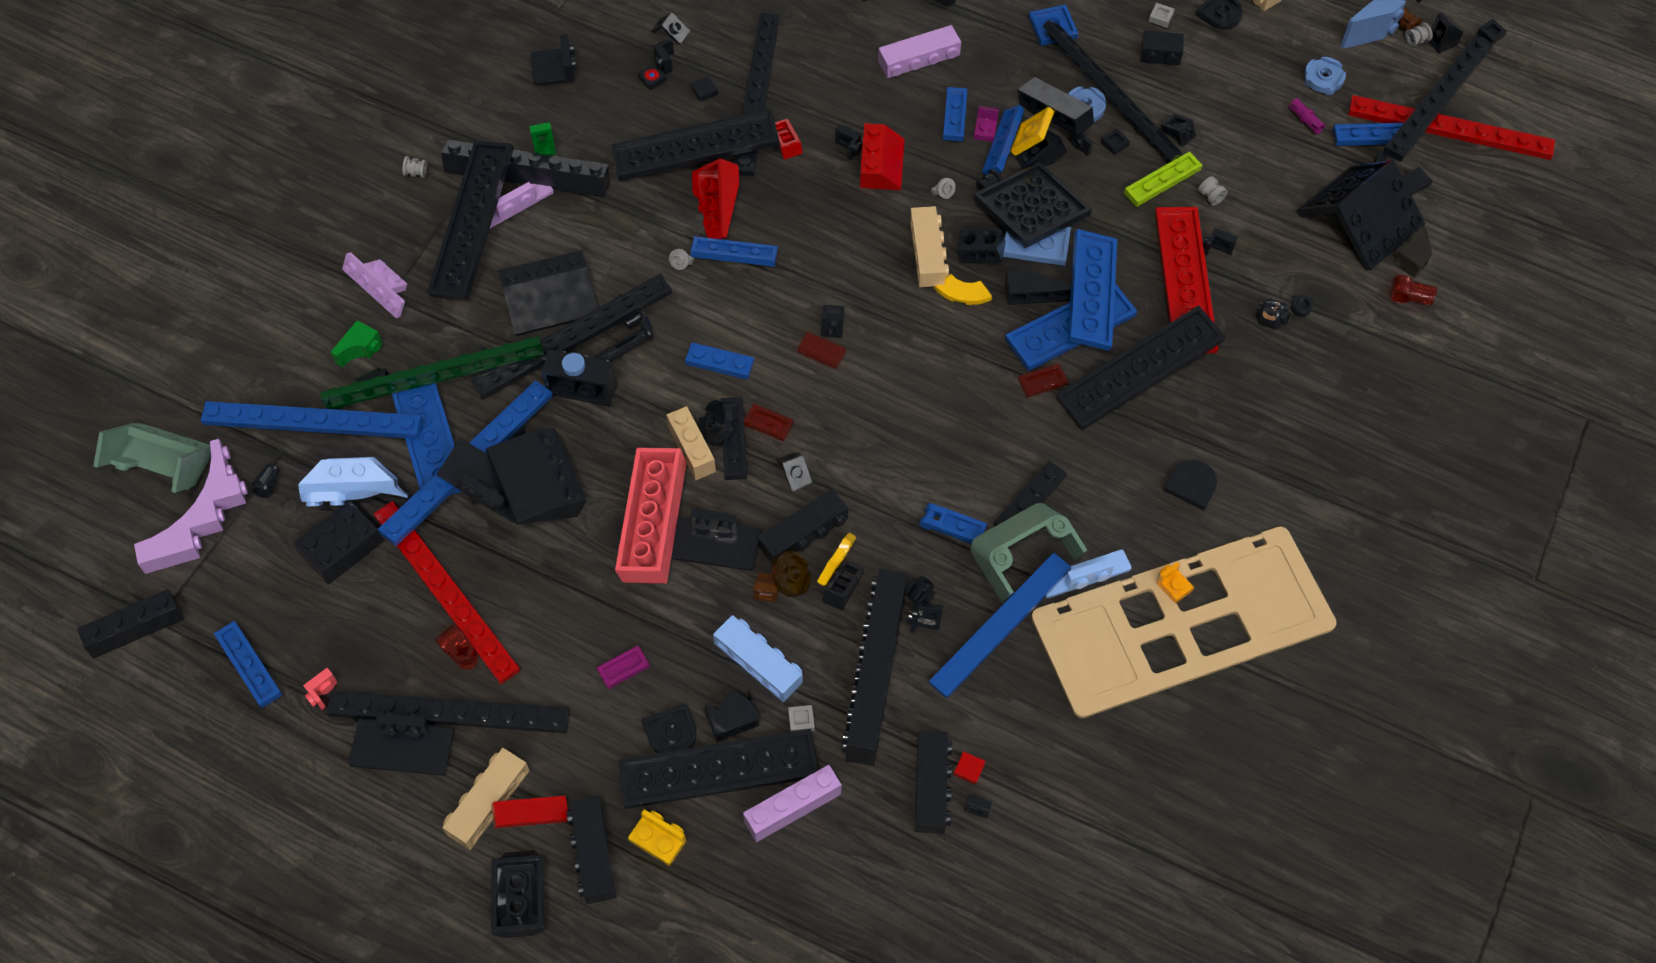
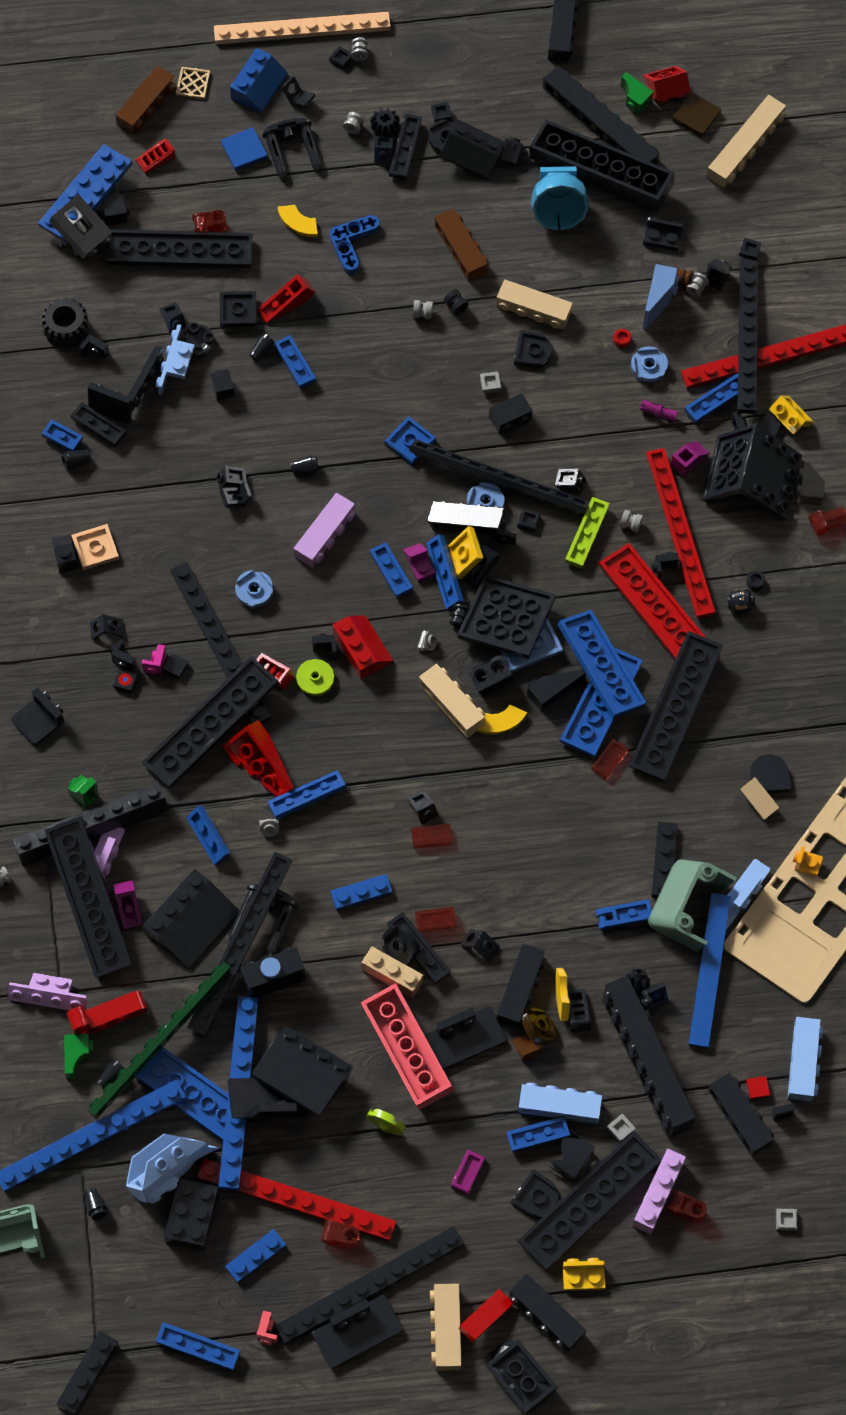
camera: 35 degrees left, 5 degrees up
lavender arch [134,439,248,574] -> none
none -> red beam [67,990,148,1035]
none -> magenta slope [113,881,143,929]
none -> dark pink bracket [142,644,167,674]
none -> blue plate [186,806,231,865]
none -> blue plate [225,1229,286,1284]
none -> medium blue plate [235,570,273,609]
none -> lime plate [296,659,334,697]
none -> lime plate [367,1109,406,1136]
none -> blue plate [506,1116,570,1153]
none -> red tile [613,329,632,348]
none -> red plate [646,448,715,619]
none -> clear red piece [666,1190,707,1223]
none -> magenta slope [671,441,710,477]
none -> tan tile [739,778,779,820]
none -> yellow bracket [770,396,814,434]
none -> light grey tile [776,1209,797,1231]
none -> light blue brick [787,1017,823,1102]

